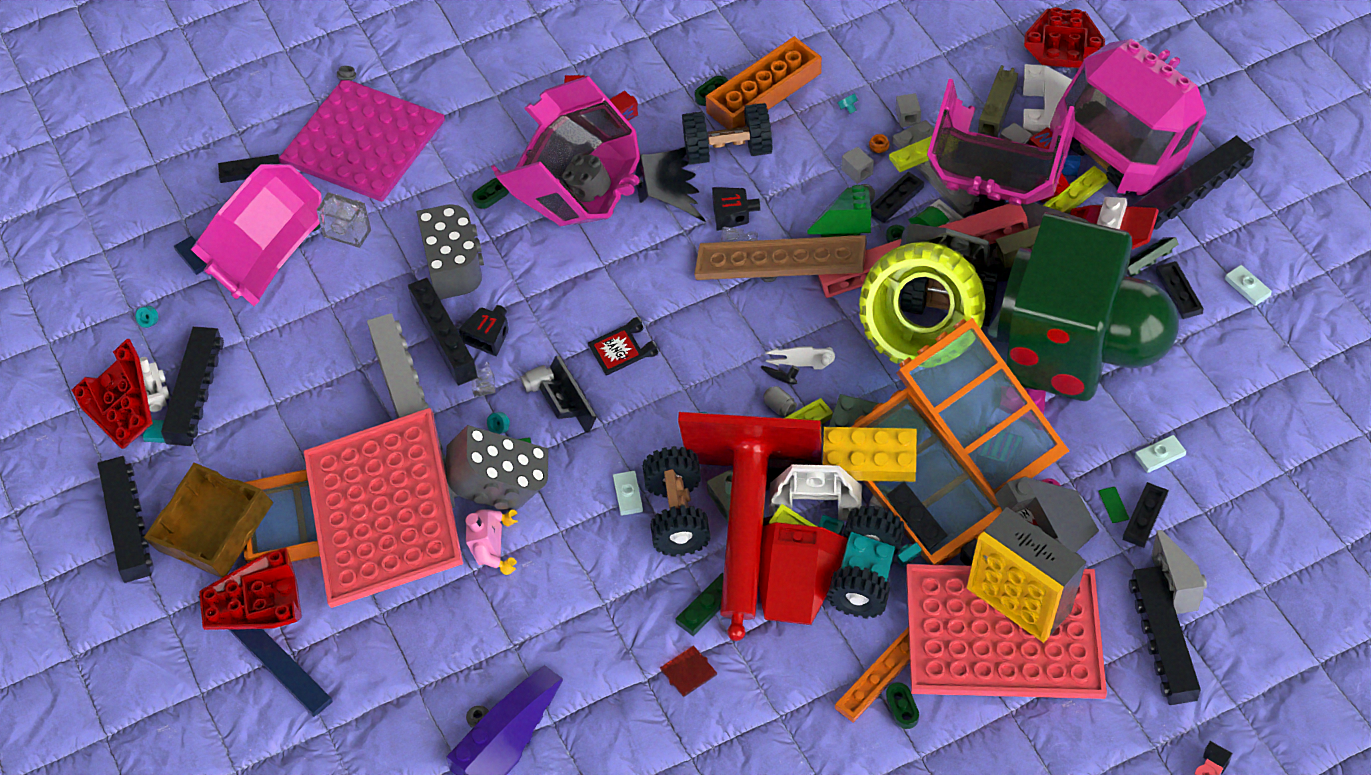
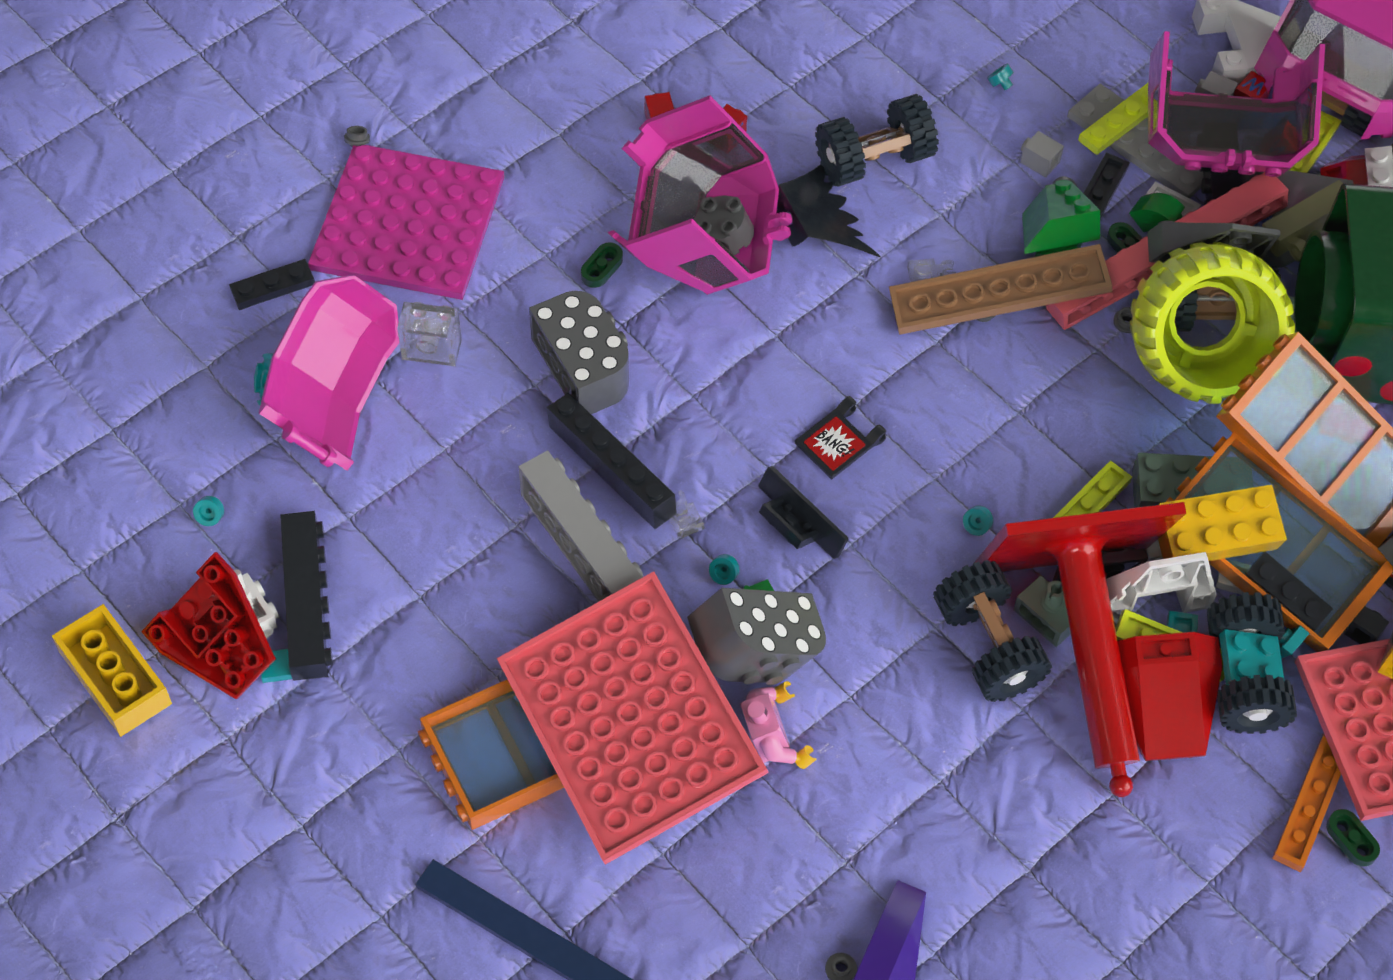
camera: 20 degrees left, 5 degrees up
black brick [97,456,153,583] -> none
pearl gold tile [144,463,273,578] -> none
dark blue tile [174,236,207,275] -> none
red wedge [199,548,302,630] -> none
black torso [459,305,509,356] -> none
light grey brick [520,365,554,392] -> none
light aqua plate [613,471,643,516] -> none
clear red piece [660,645,717,697] -> none
dark green plate [675,573,724,636] -> none
dark green plate [694,76,728,106] -> none
orange brick [706,36,822,129] -> none
black torso [712,187,760,231] -> none
black bar [761,365,800,385] -> none
light grey brick [764,386,797,417] -> none
white piece [765,346,835,369] -> none
orange plate [869,134,889,153] -> none
light grey brick [895,93,921,127] -> none
olive brick [978,65,1018,138] -> none
none -> yellow brick [52,604,172,737]

